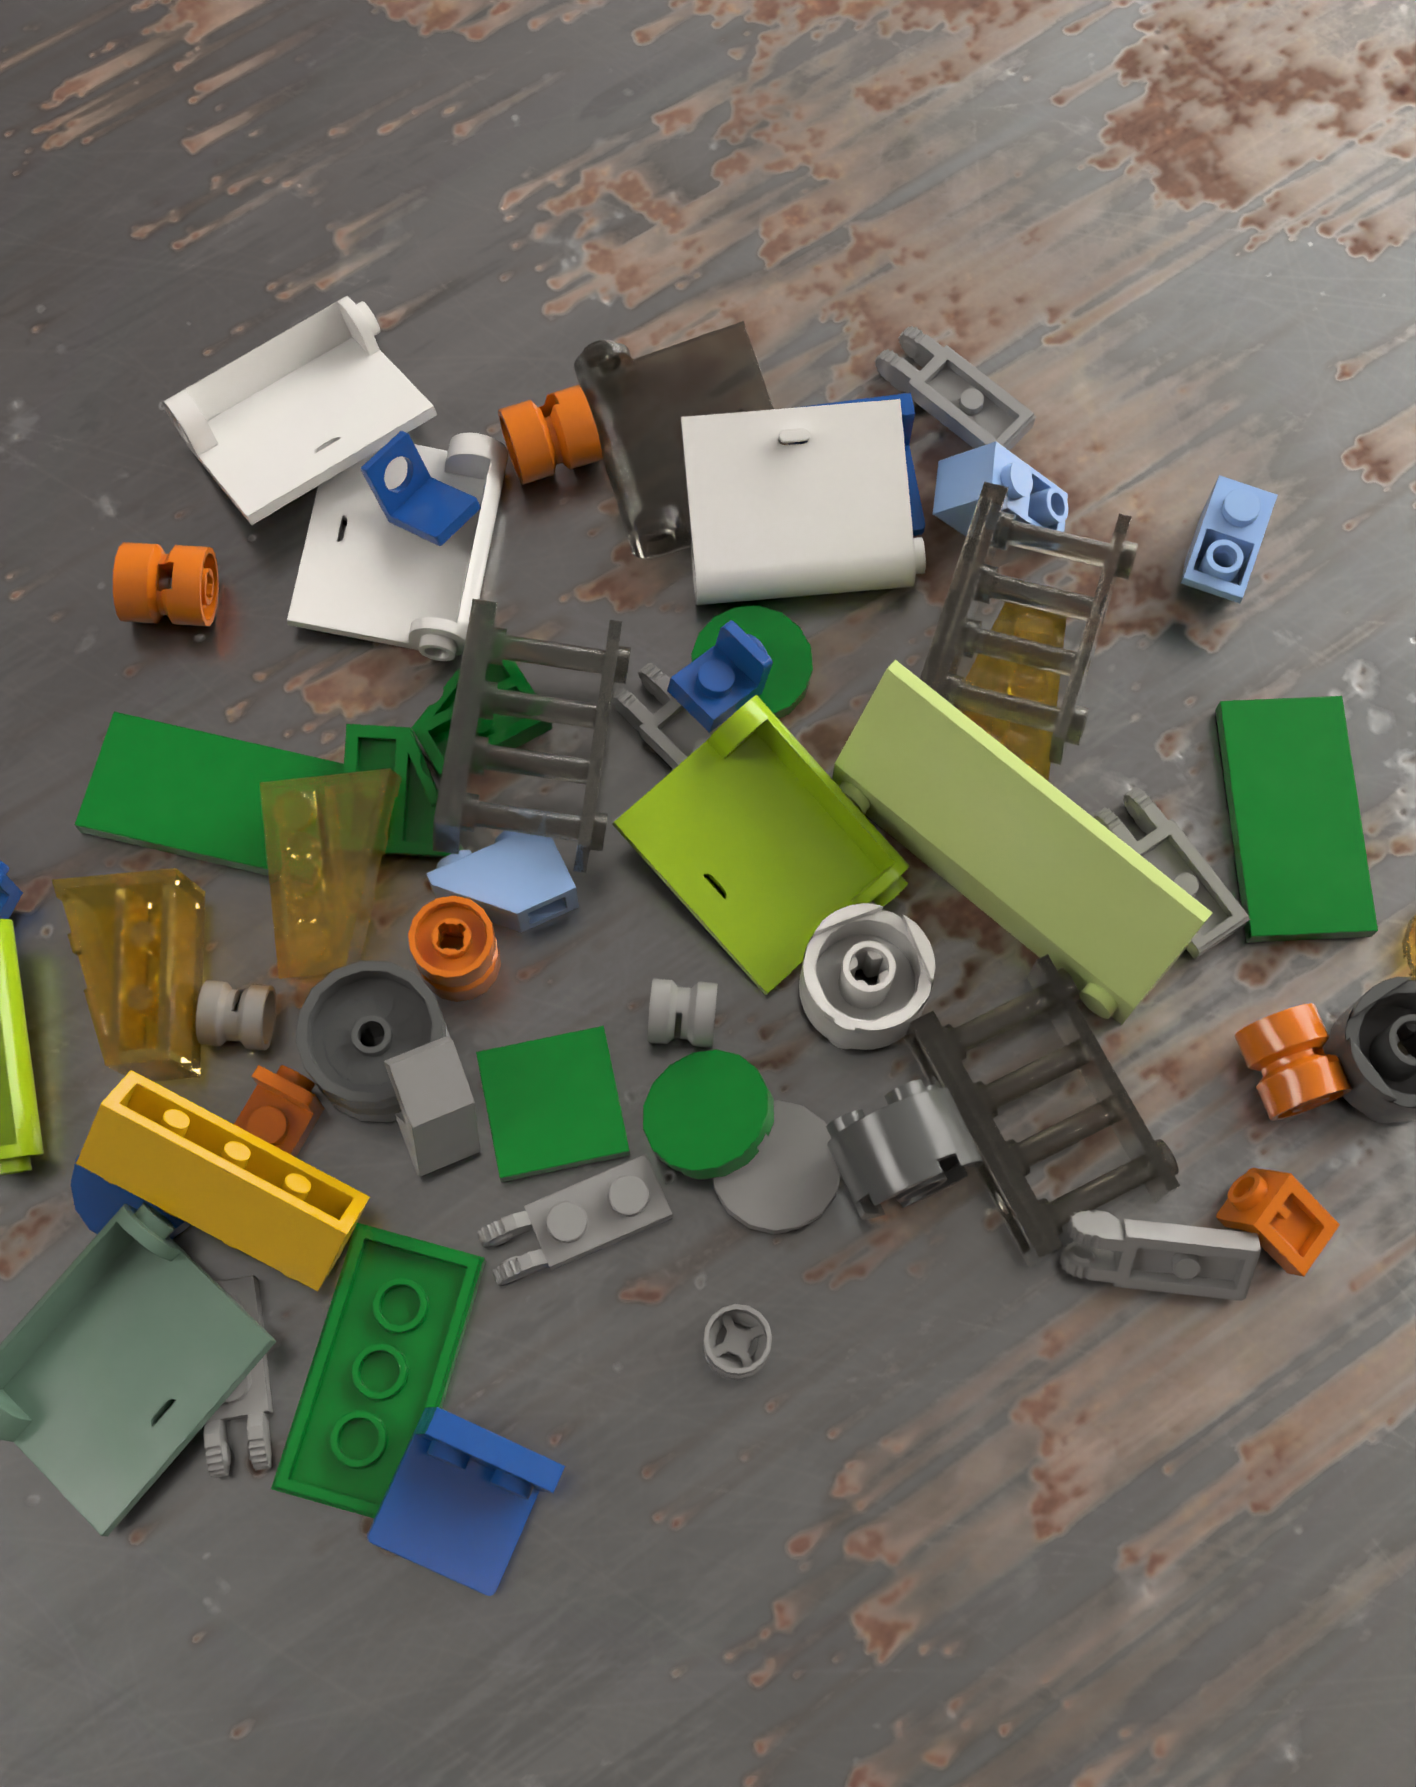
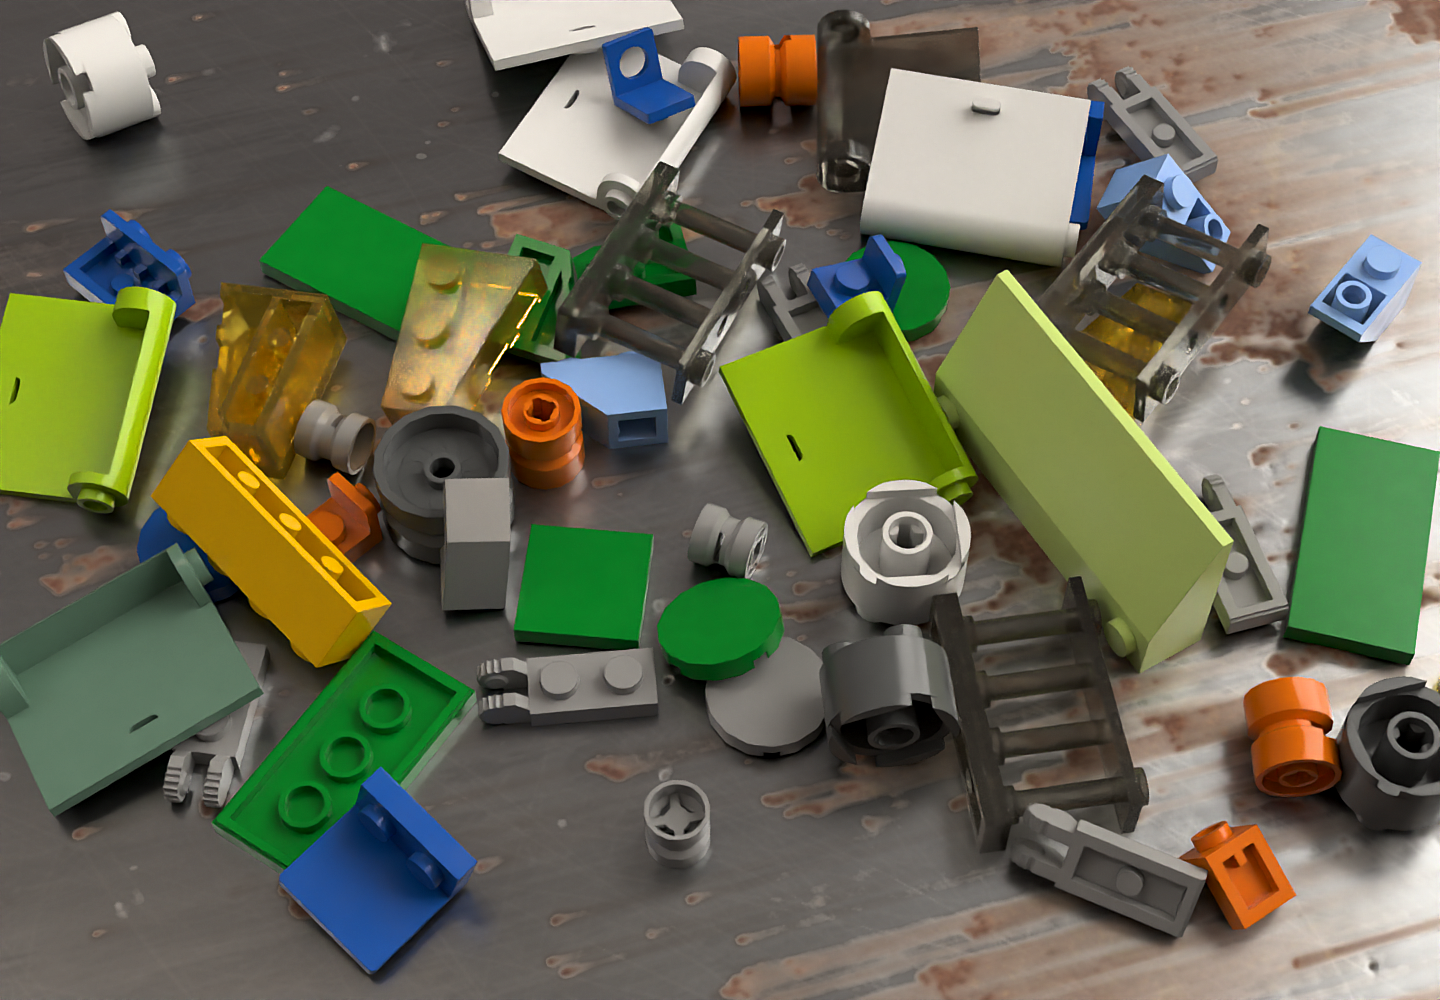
camera: 20 degrees right, 15 degrees down
orange wheel [113,542,219,627] -> none

